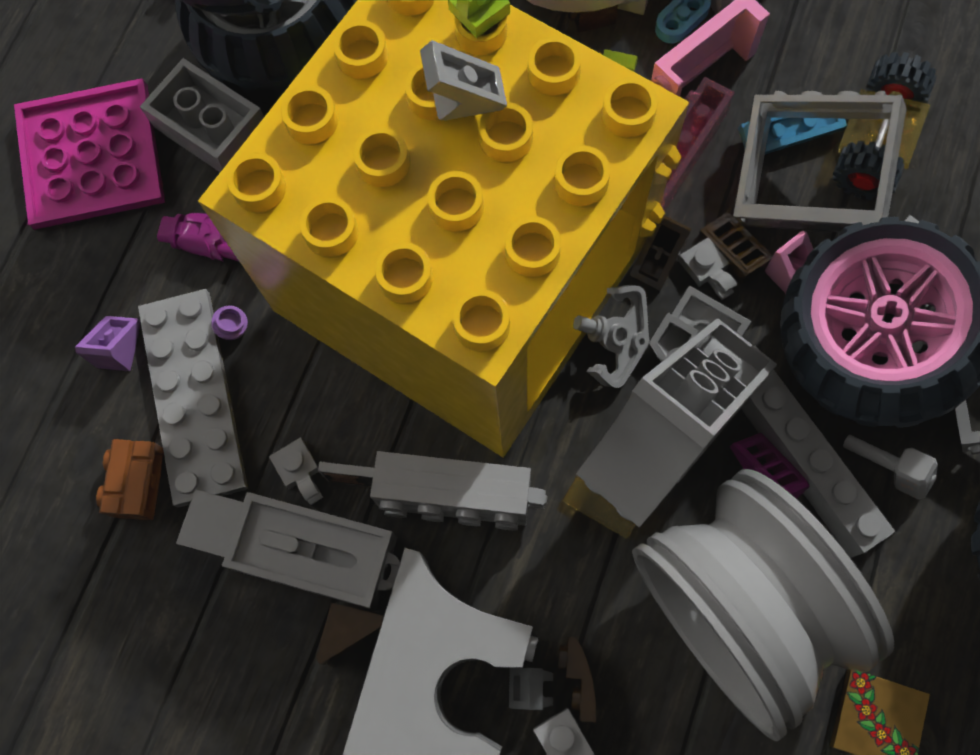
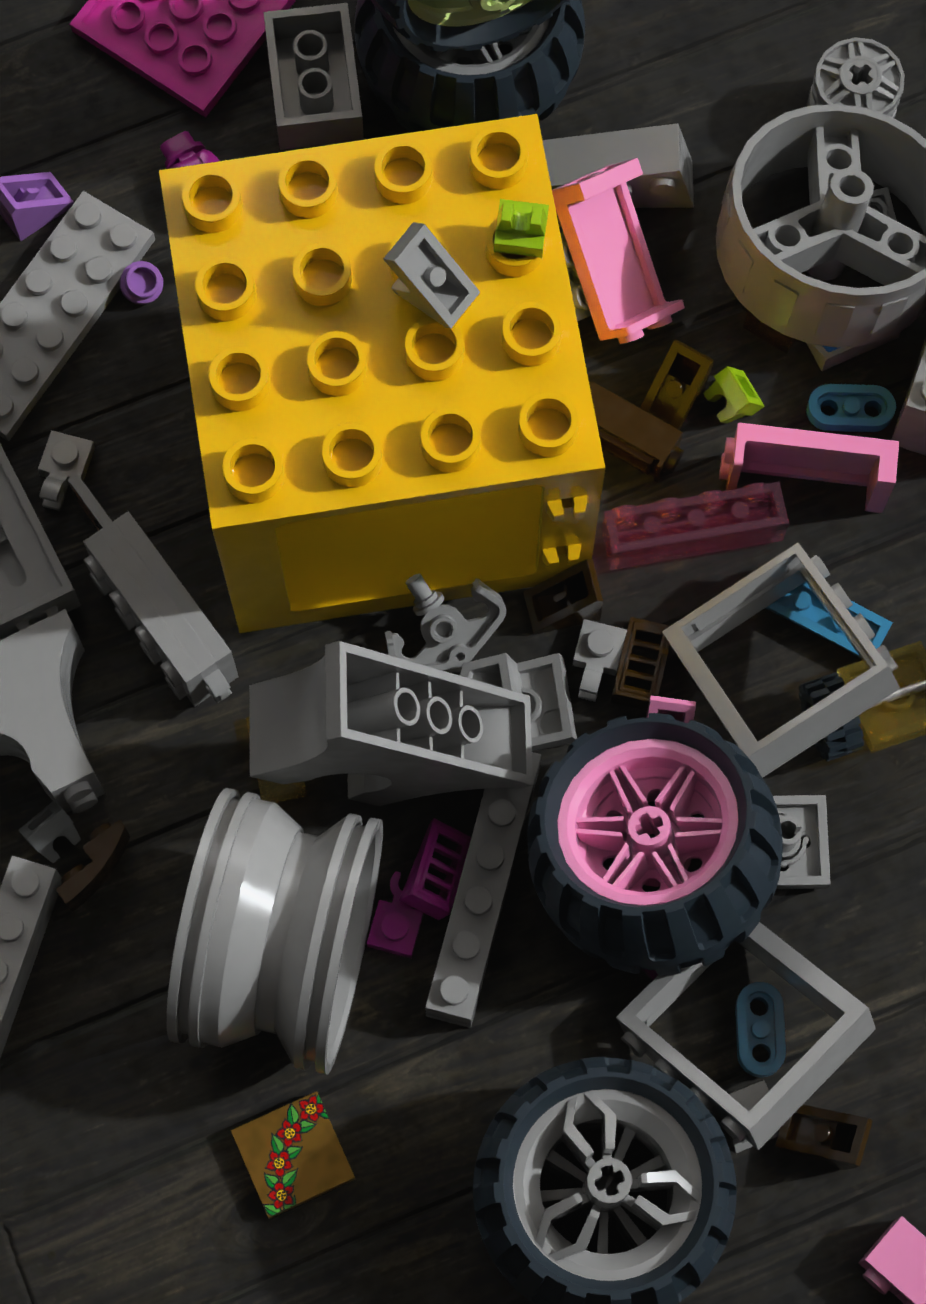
camera: 40 degrees right, 0 degrees up
light grey piece [843,434,938,499] -> none

